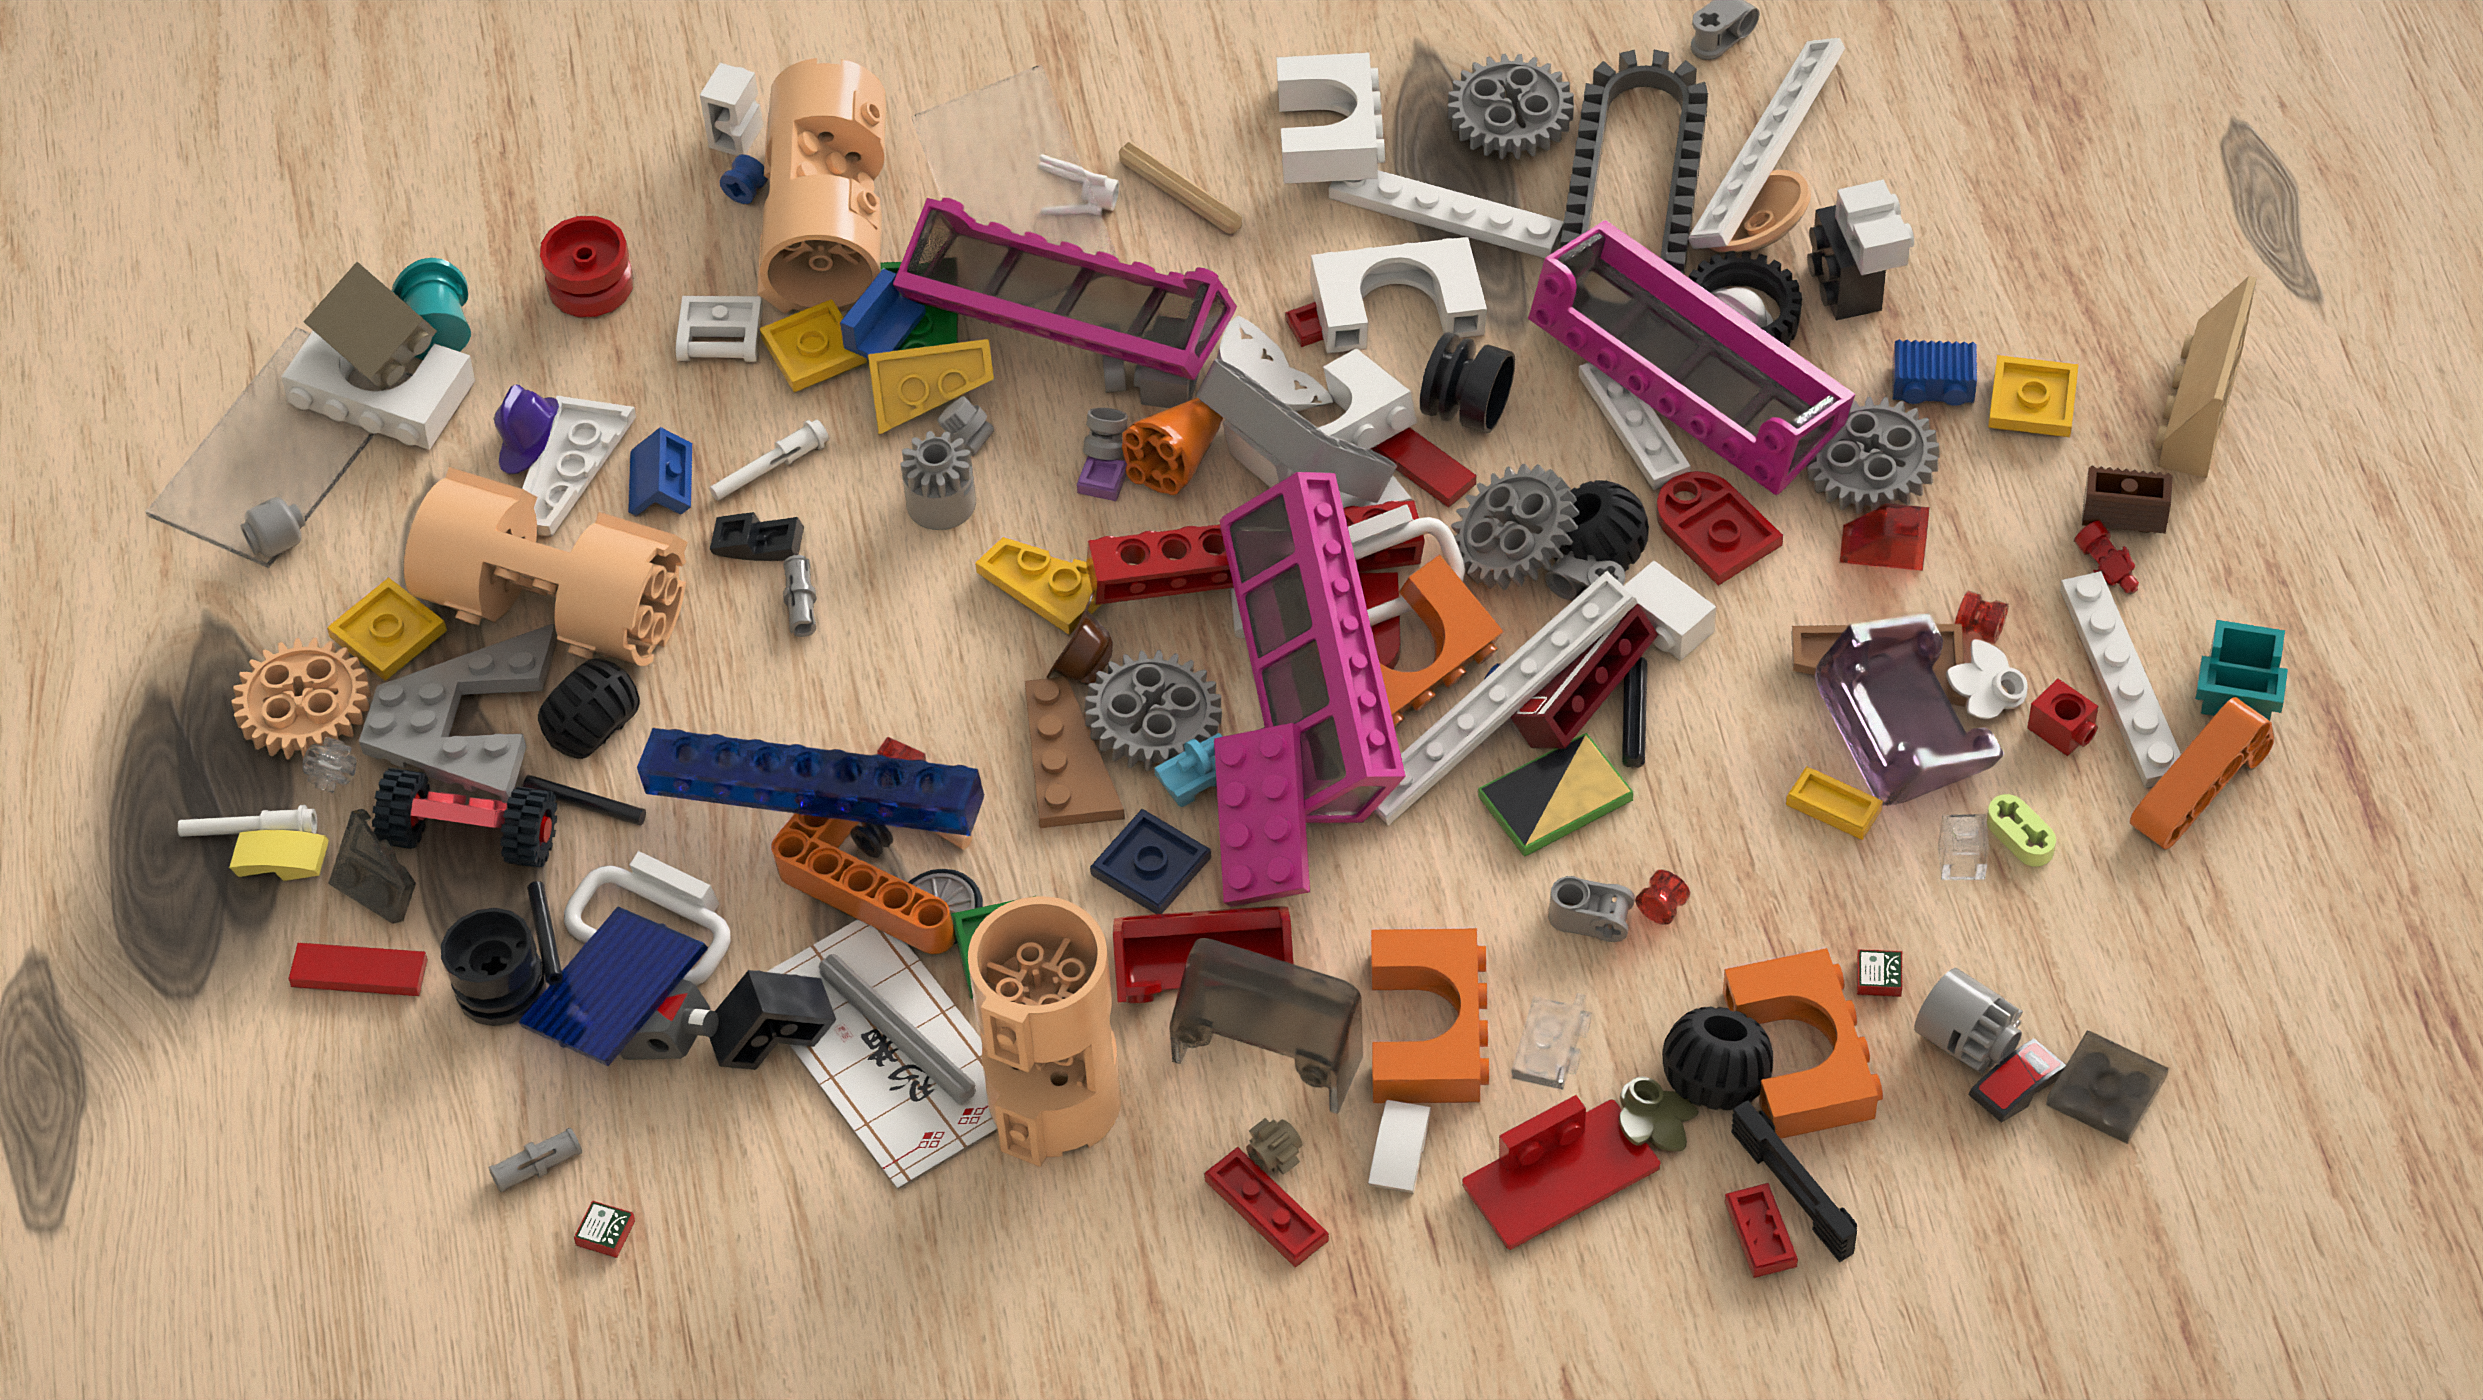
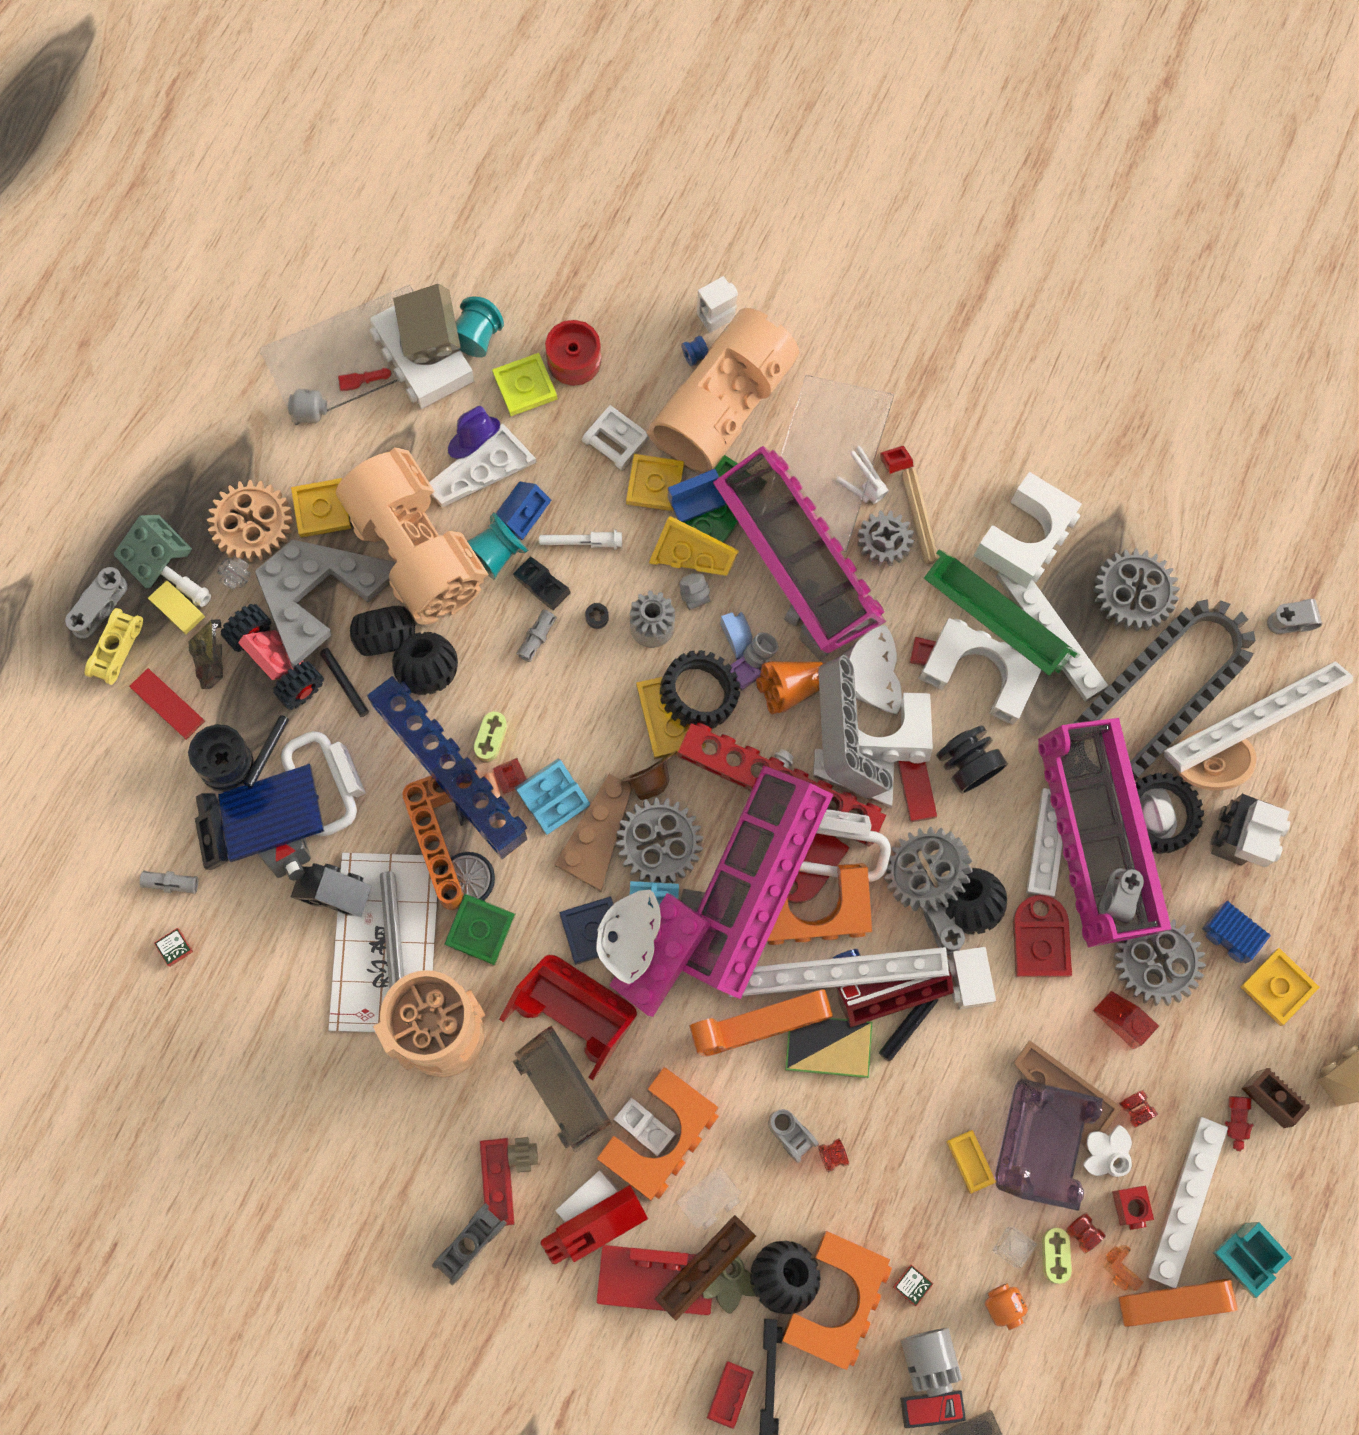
camera: 30 degrees right, 20 degrees up
none -> light grey piece [65,567,128,639]
none -> light yellow piece [85,608,143,685]
none -> sand green bracket [114,515,192,588]
none -> black hinge [195,793,229,870]
none -> red piece [338,368,392,391]
none -> black wheel [392,632,458,695]
none -> dark grey piece [432,1203,507,1286]
none -> teal hat [467,512,529,580]
none -> yellowish green beam [474,711,507,762]
none -> neon yellow plate [492,353,558,416]
none -> medium azure slope [515,758,590,835]
none -> red hinge [540,1185,648,1264]
none -> black bush [585,603,609,629]
none -> white piece [596,890,661,984]
none -> white slope [614,1097,677,1158]
none -> reddish brown tile [655,1215,756,1321]
none -> black tyre [660,650,740,729]
none -> orange beam [689,990,833,1057]
none -> light blue brick [720,612,752,660]
none -> light grey gear [857,510,914,566]
none -> red tile [880,446,914,474]
none -> green piece [924,549,1081,676]
none -> orange head [985,1283,1028,1330]
none -> clear red wheel [1065,1212,1106,1254]
none -> light grey piece [1099,868,1144,923]
none -> clear orange bracket [1103,1245,1144,1291]

